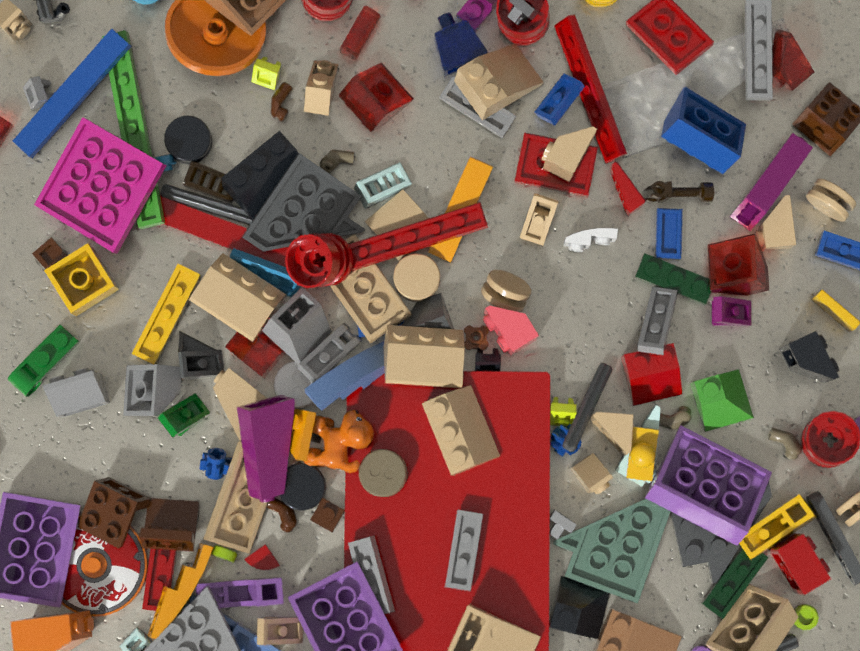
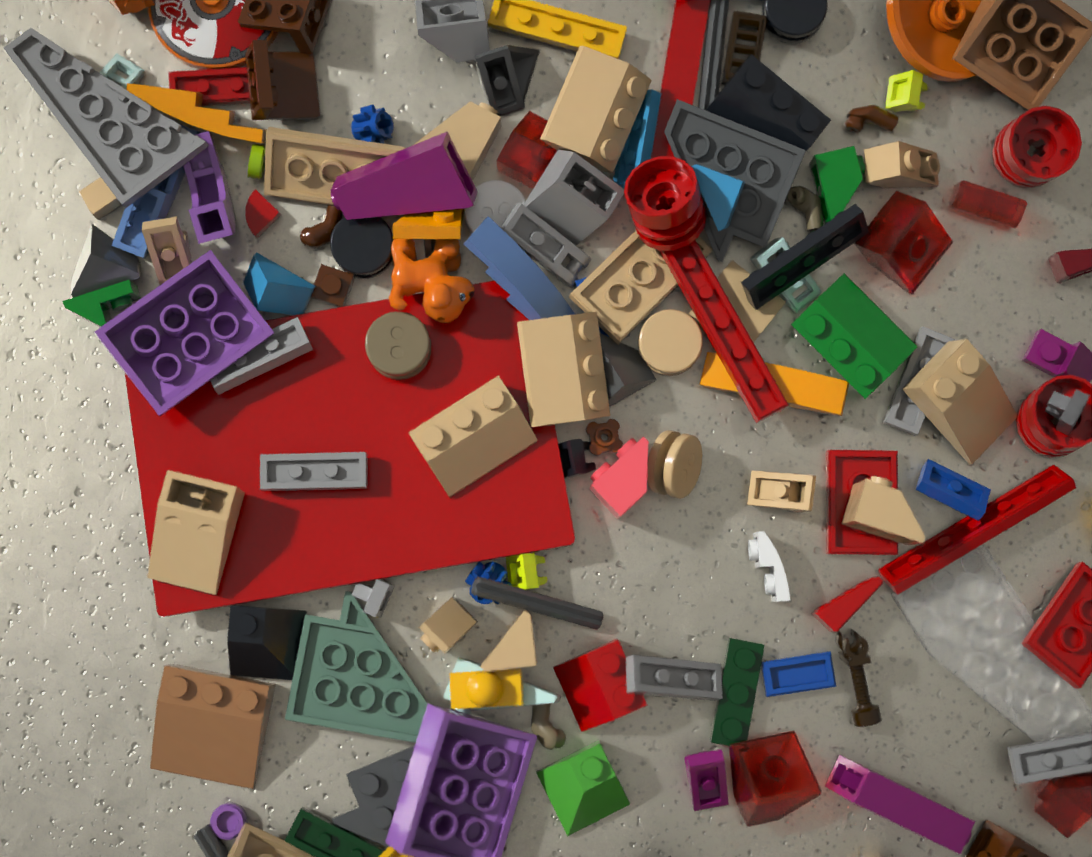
camera: 80 degrees right, 0 degrees up
green slope [157,393,210,438] -> none
clear blue torso [434,12,488,77] -> none
blue slope [661,87,746,174] -> none
tan slope [756,195,796,251] -> none
none -> dark azure slope [243,253,315,315]
none -> dark azure slope [691,164,745,231]
none -> black plate [741,204,869,310]
none -> green slope [791,273,918,399]
none -> green slope [809,146,865,224]

